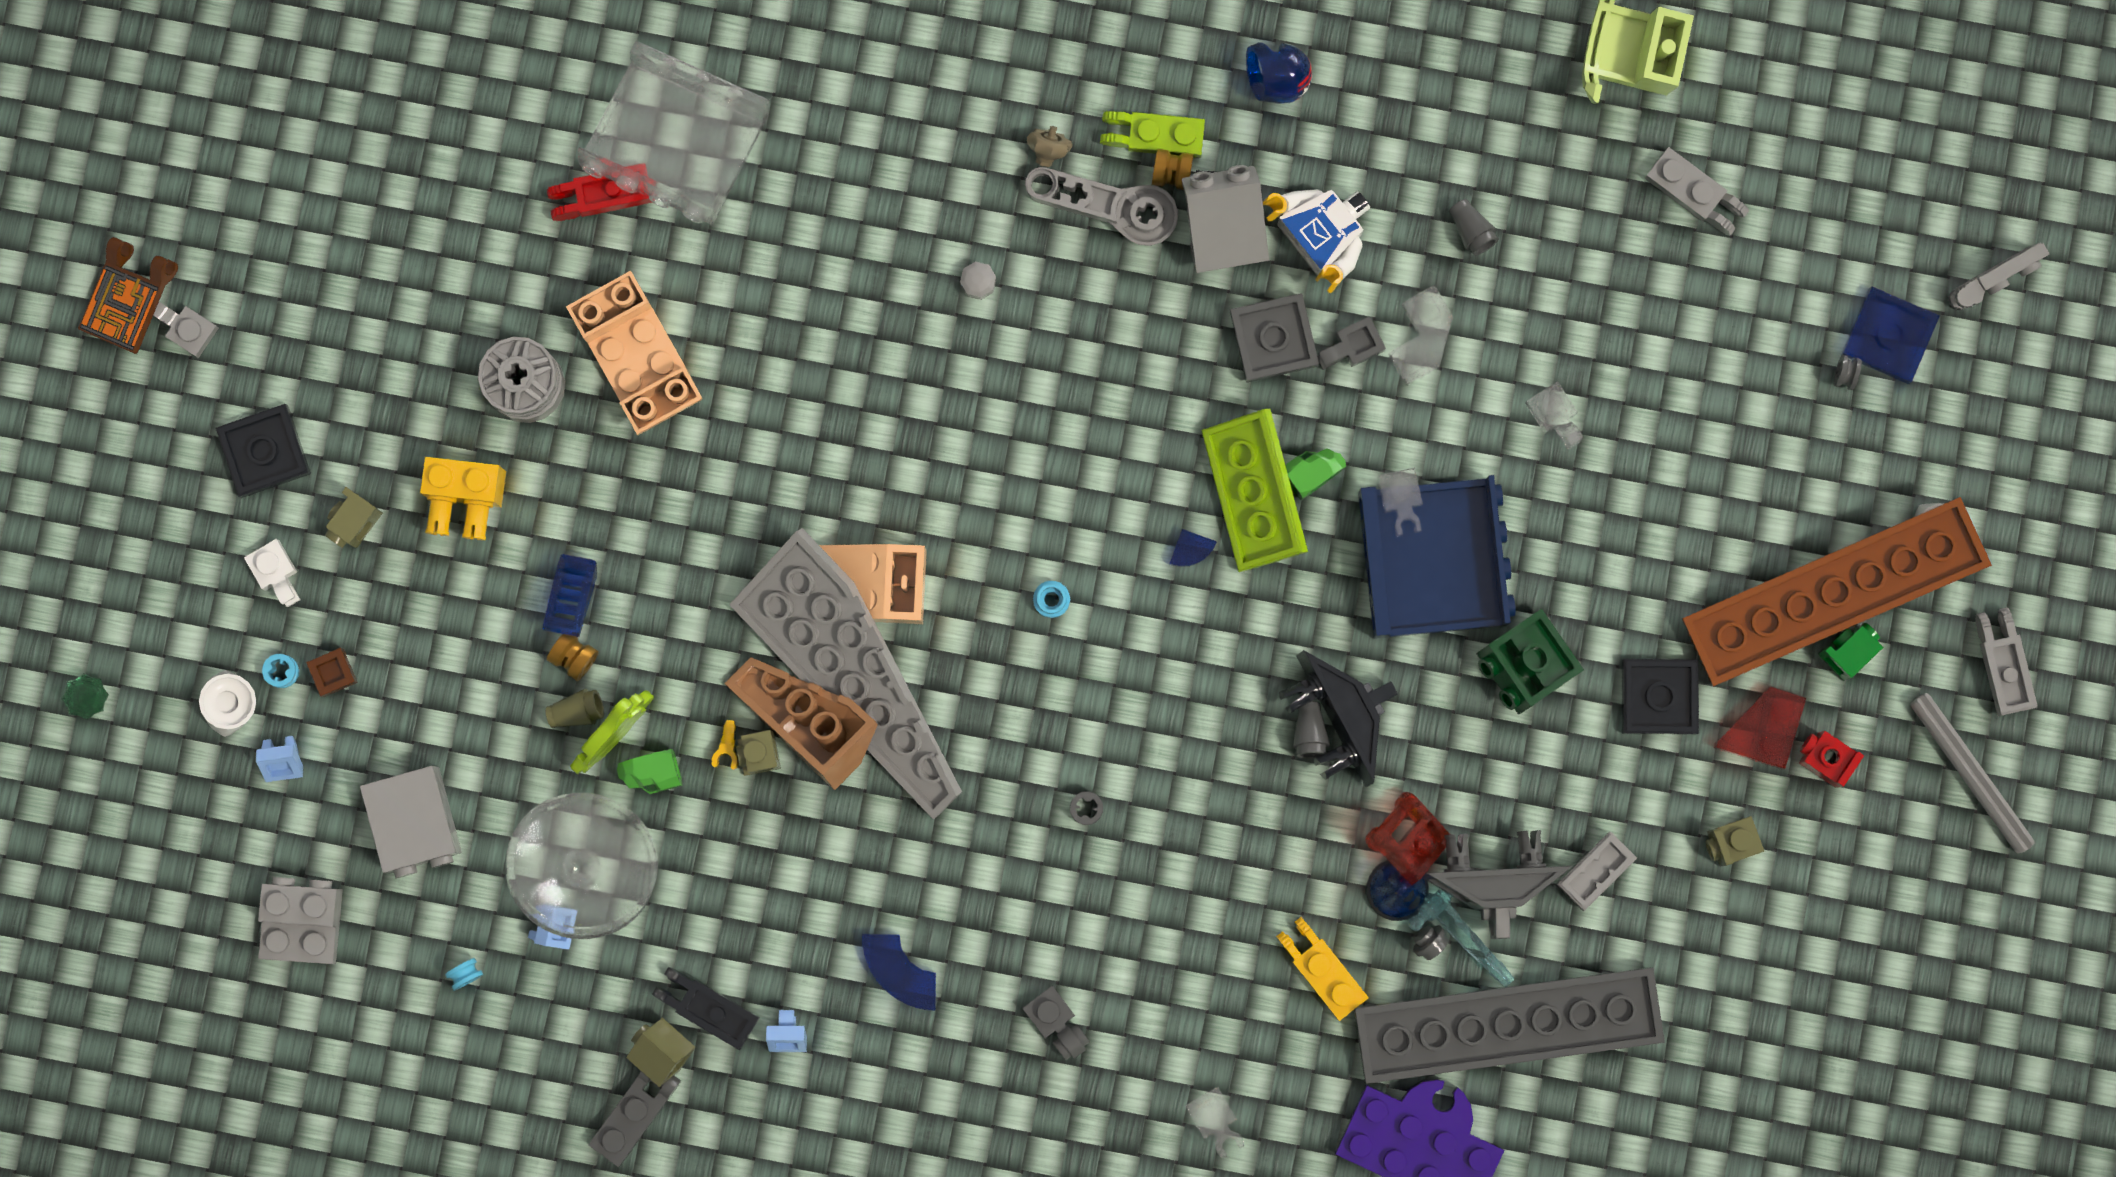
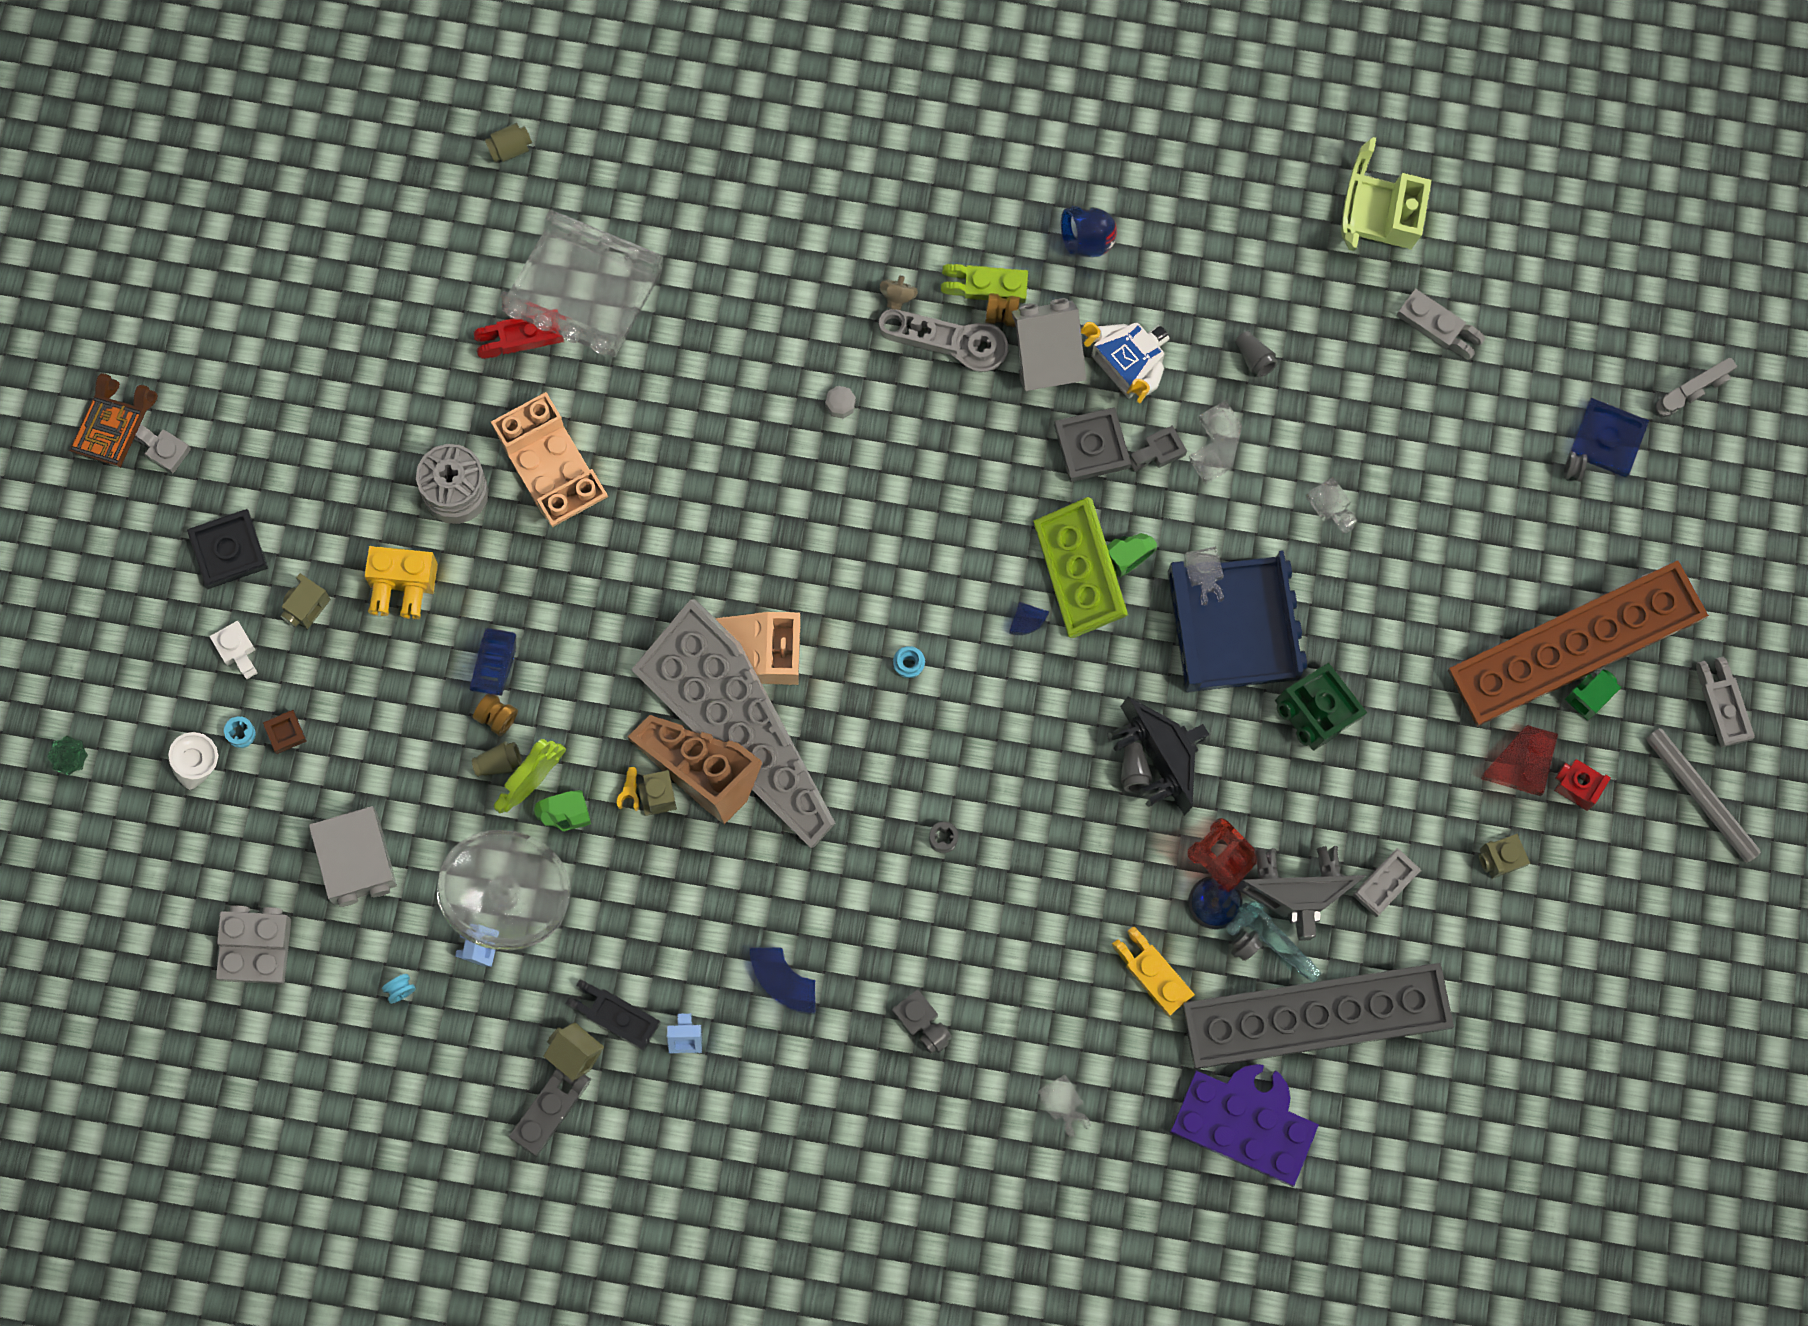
camera: 10 degrees left, 10 degrees down
light blue tile [256,736,303,782] -> none
black tile [1622,659,1699,735] -> none

